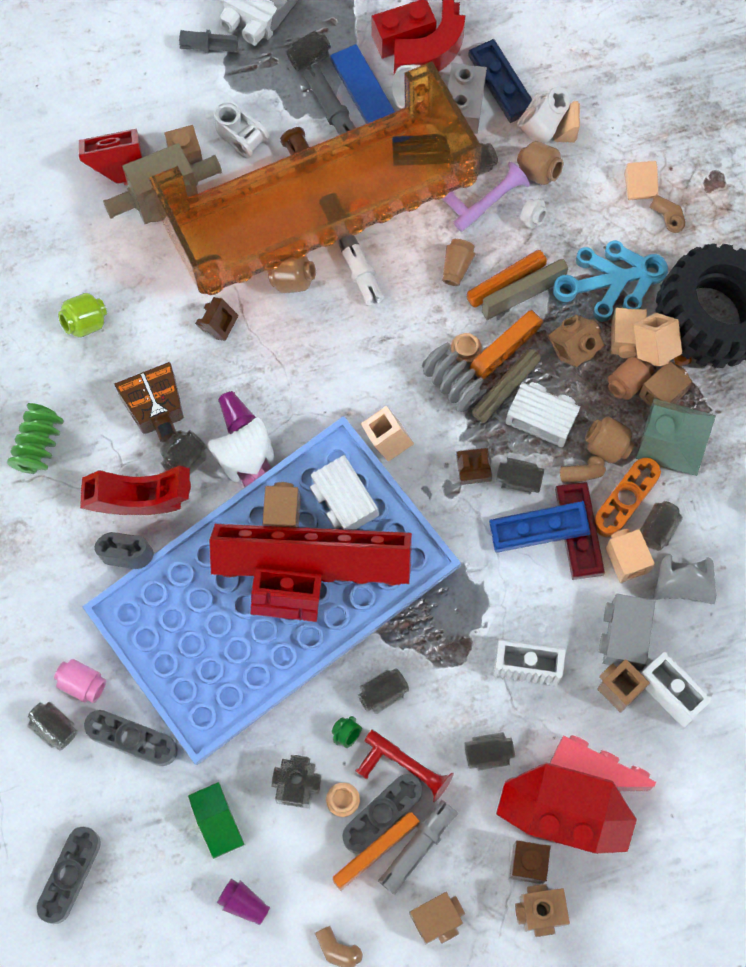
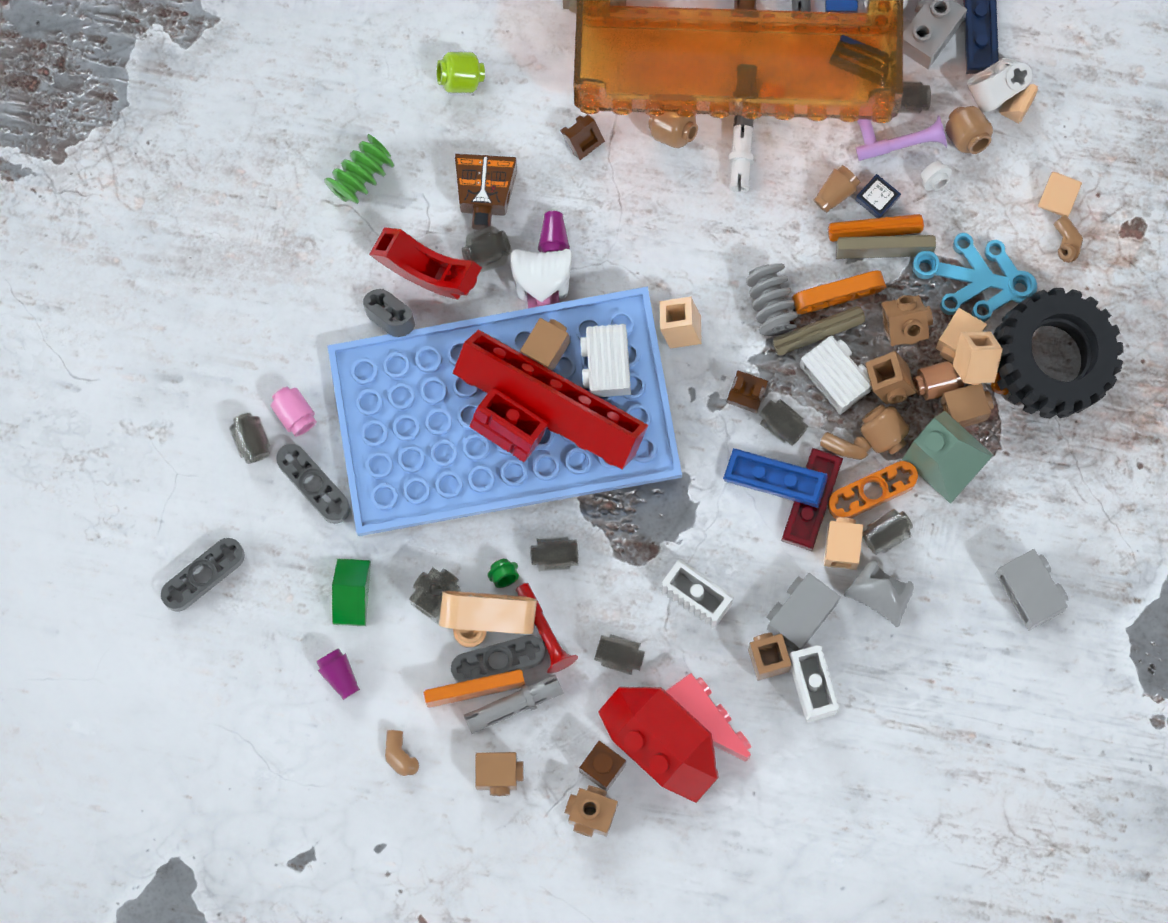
camera: 30 degrees right, 5 degrees up
light nougat plate [451,333,482,364] -> none
none -> light nougat beam [439,591,537,634]
none -> tile [855,174,901,218]
none -> medium nougat brick [865,351,916,405]

